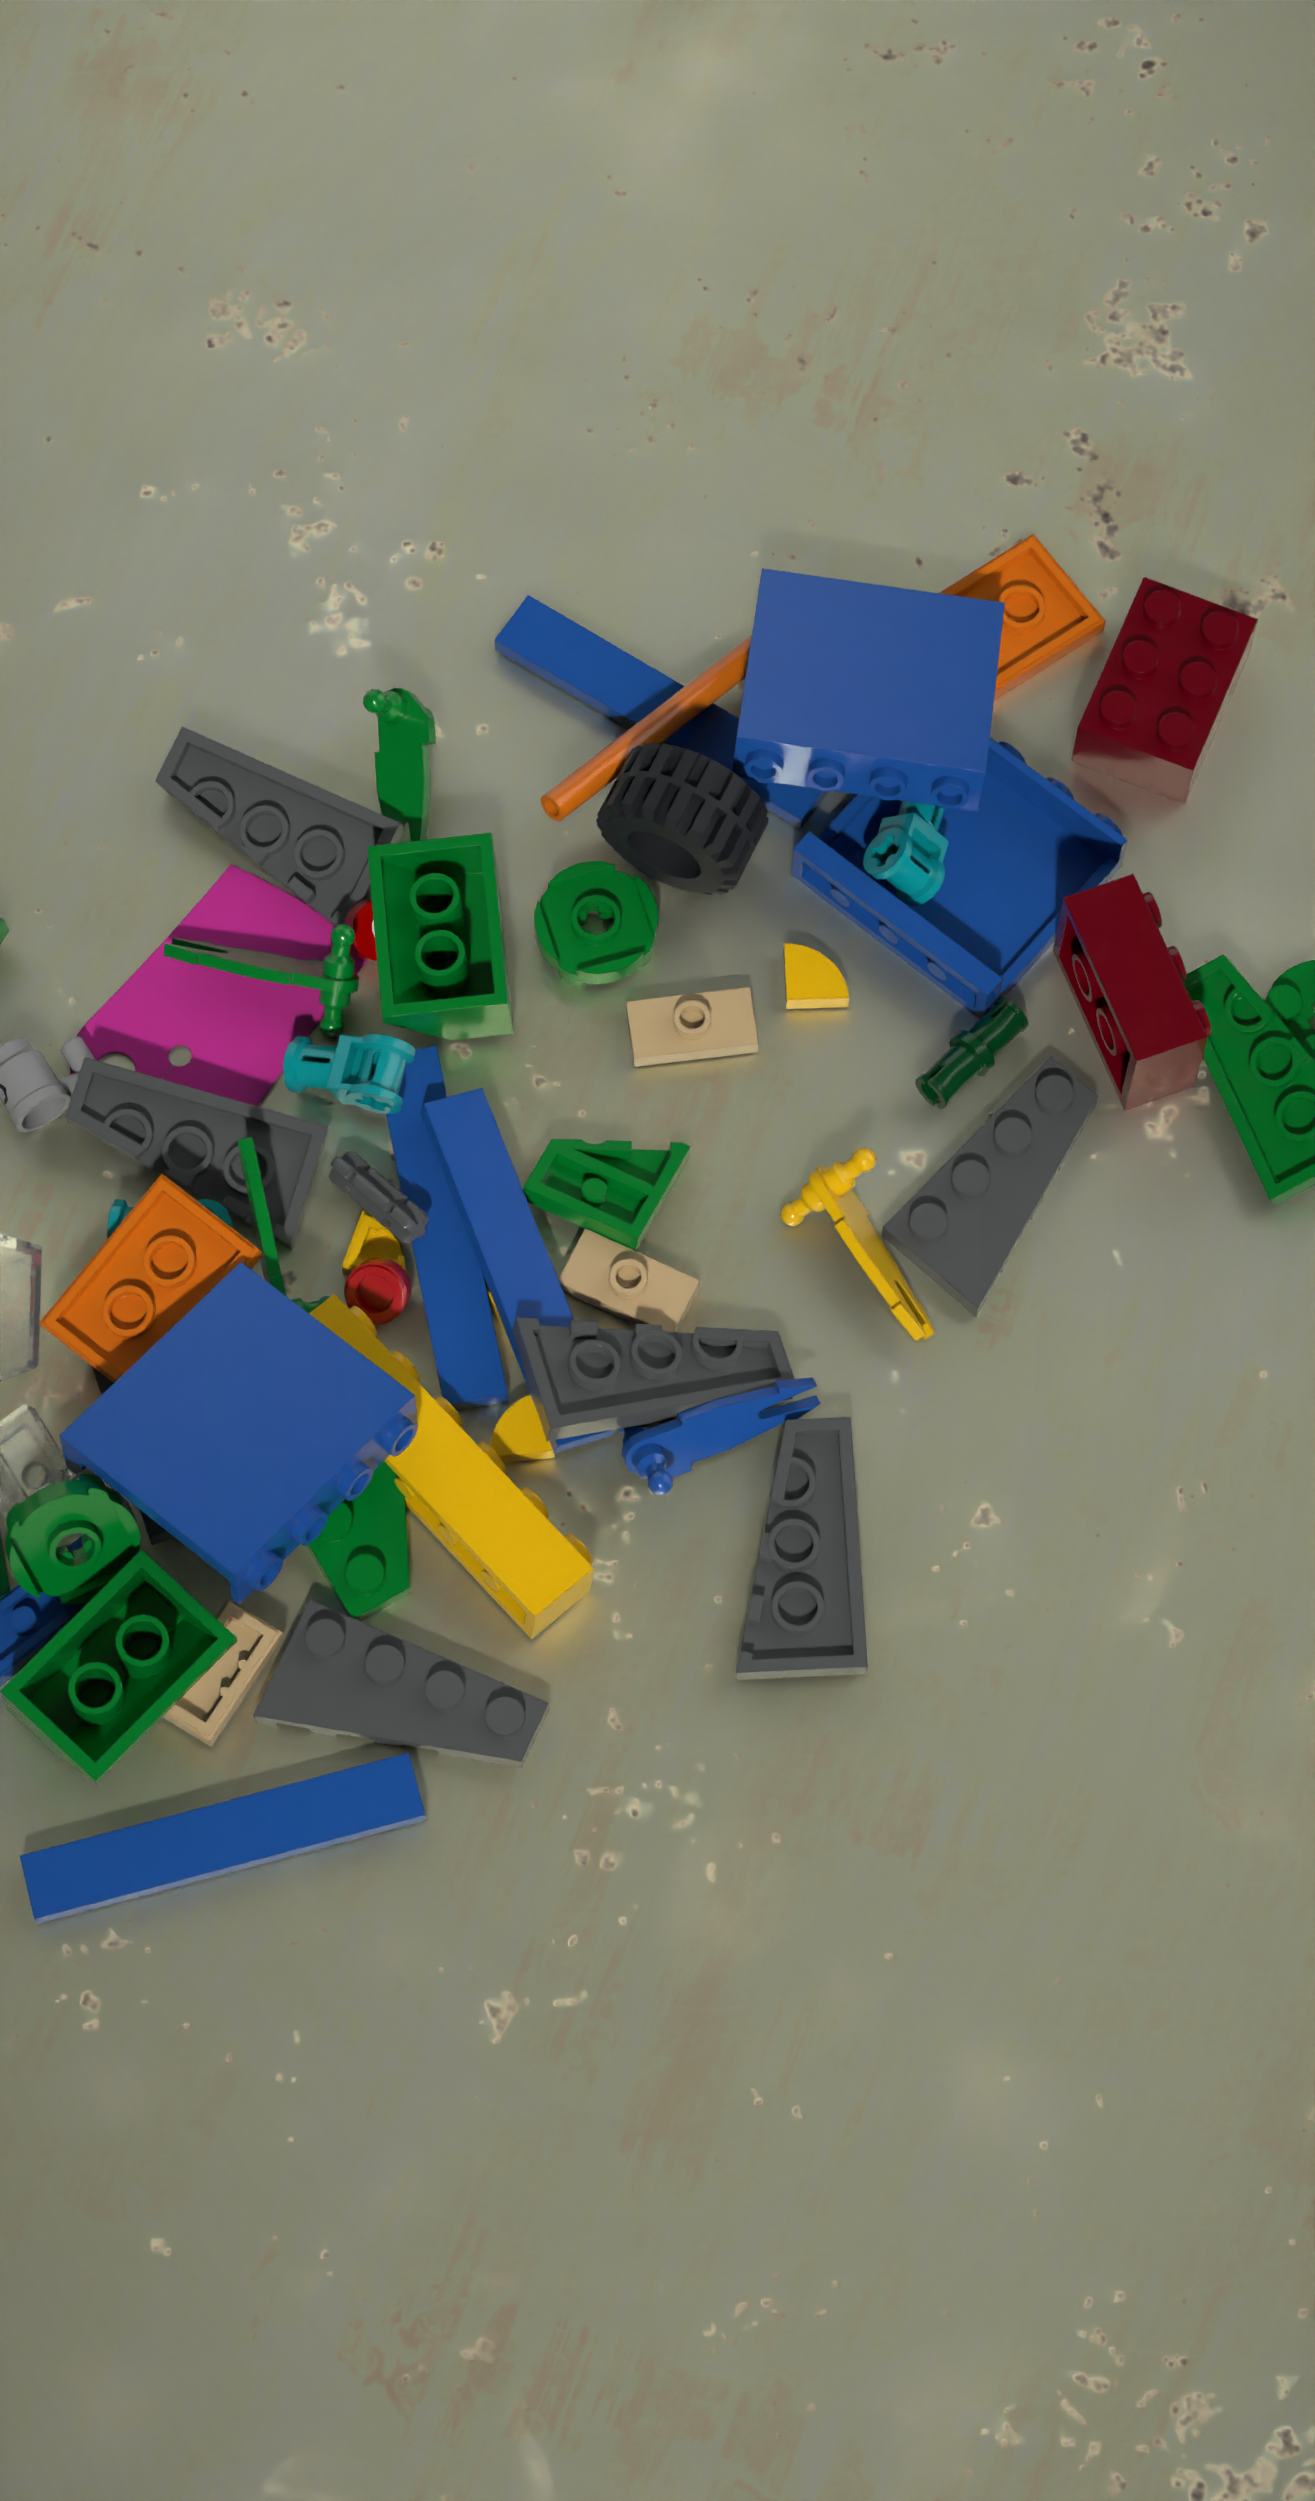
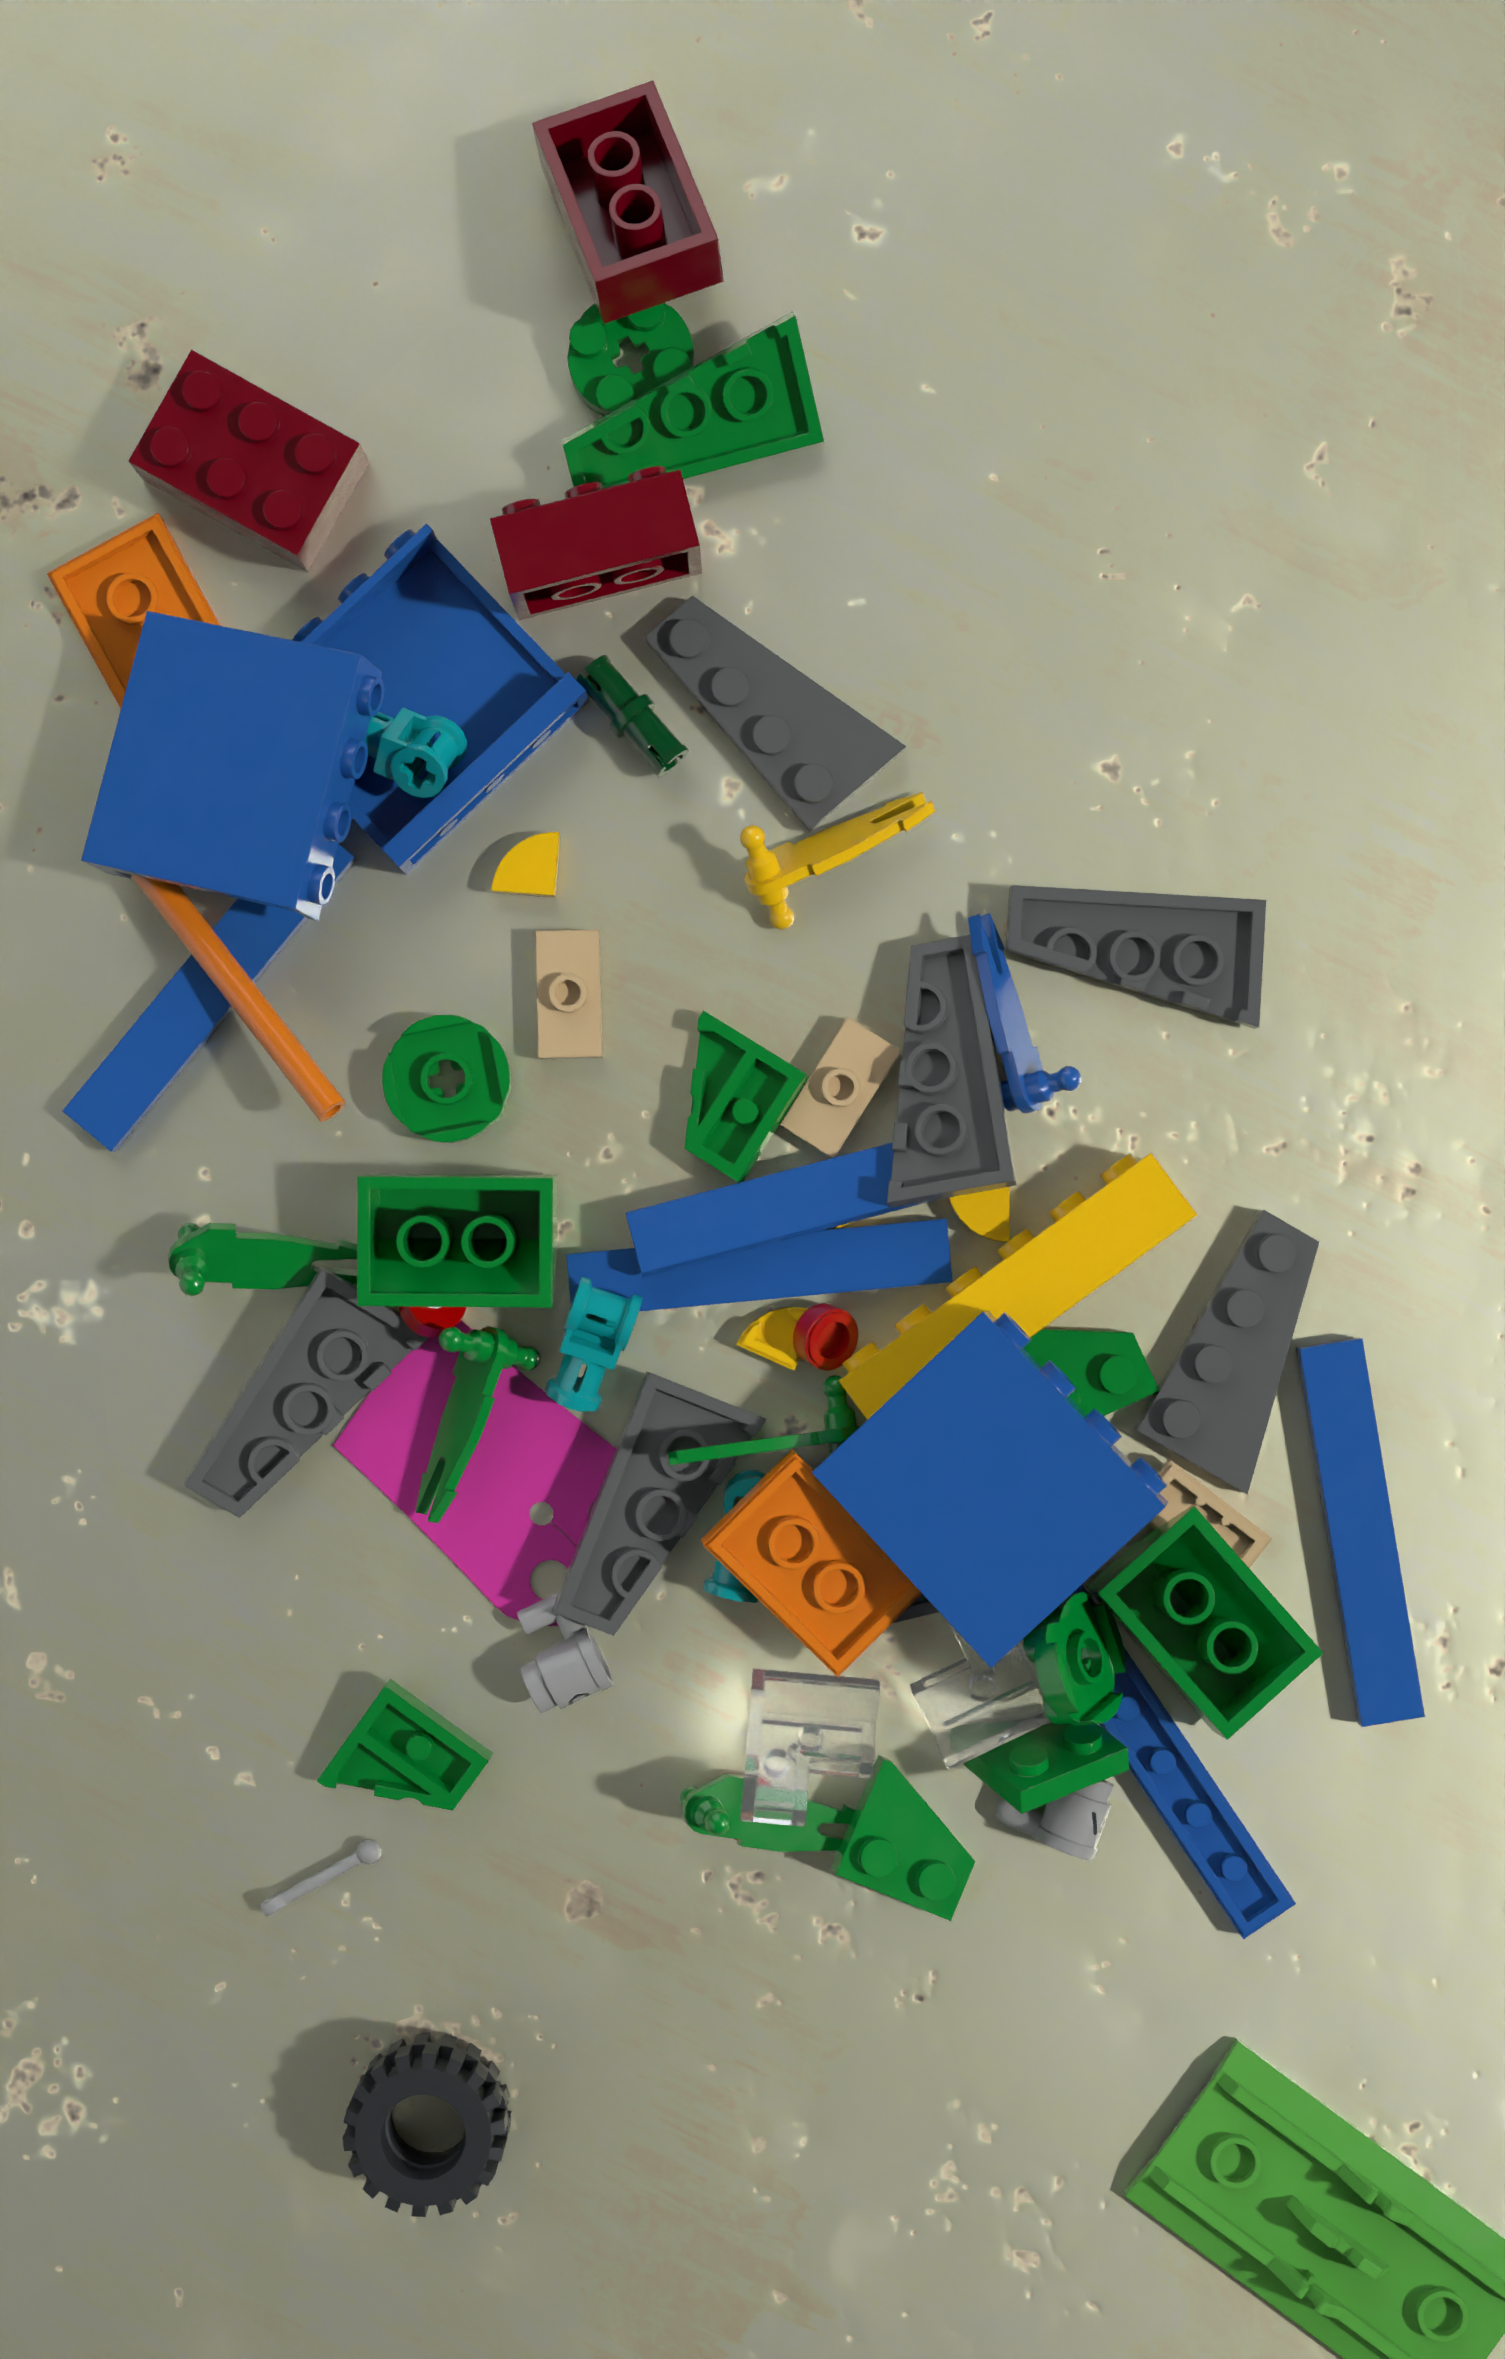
camera: 85 degrees left, 20 degrees up
dark grey axle [329,1151,429,1244] -> none
black tyre [596,743,769,895] -> none

